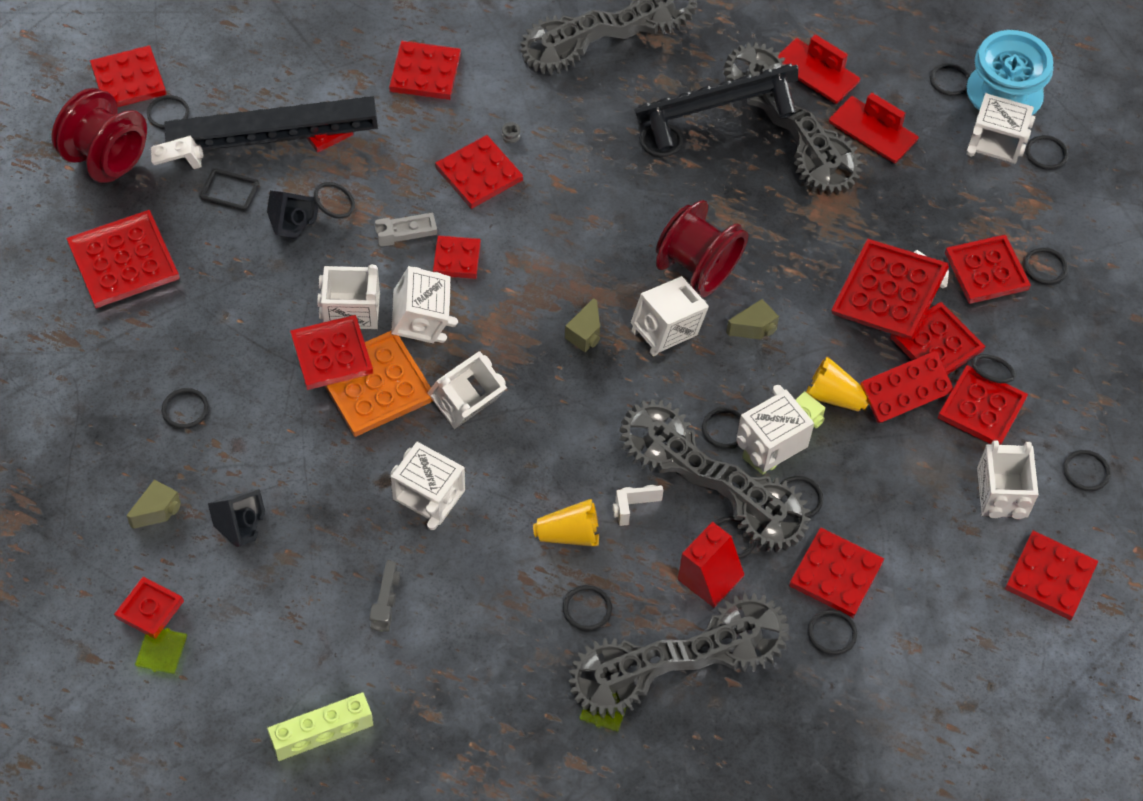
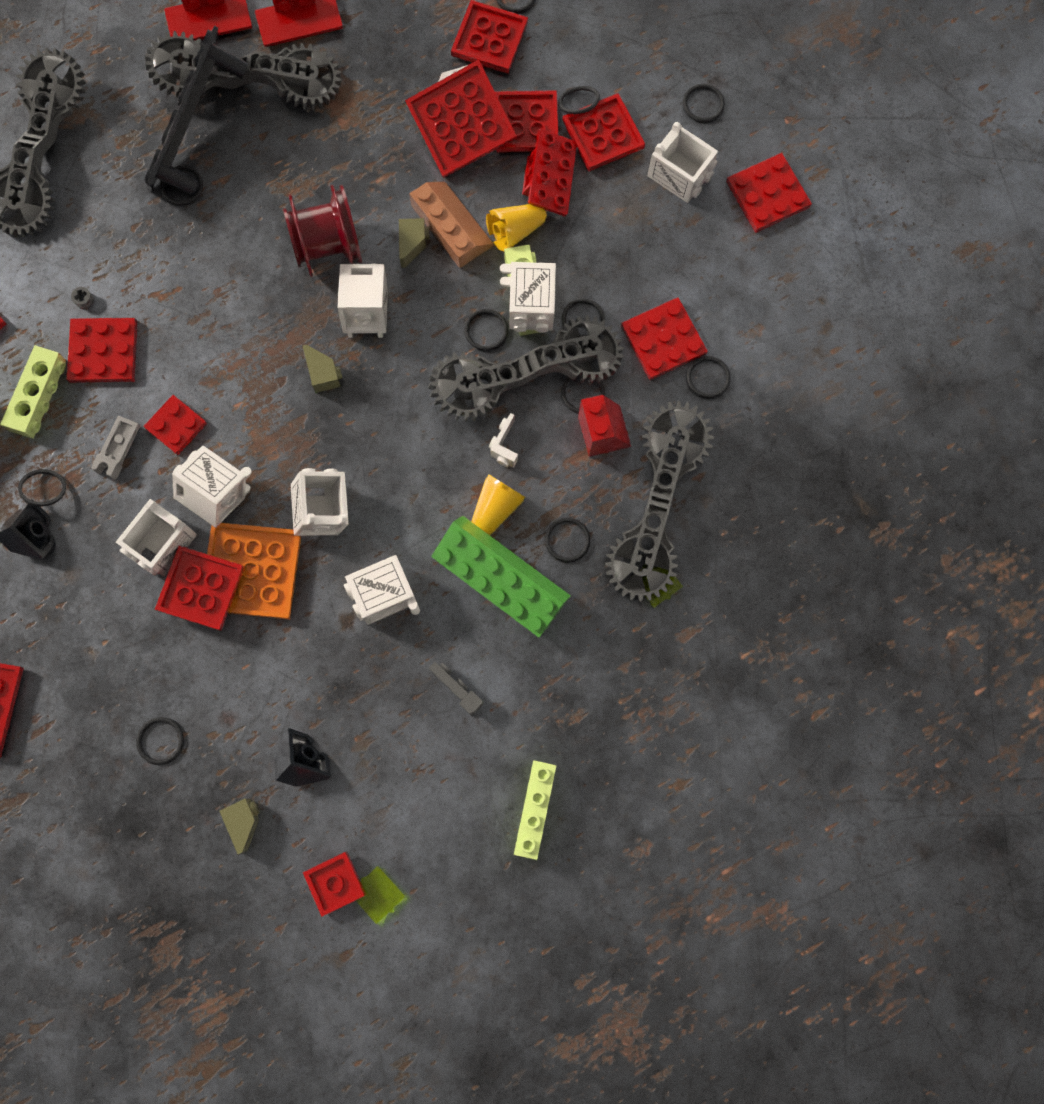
camera: 55 degrees left, 20 degrees up
none -> yellowish green brick [0,345,66,439]
none -> nougat slope [409,182,494,268]
none -> bright green brick [431,516,571,637]

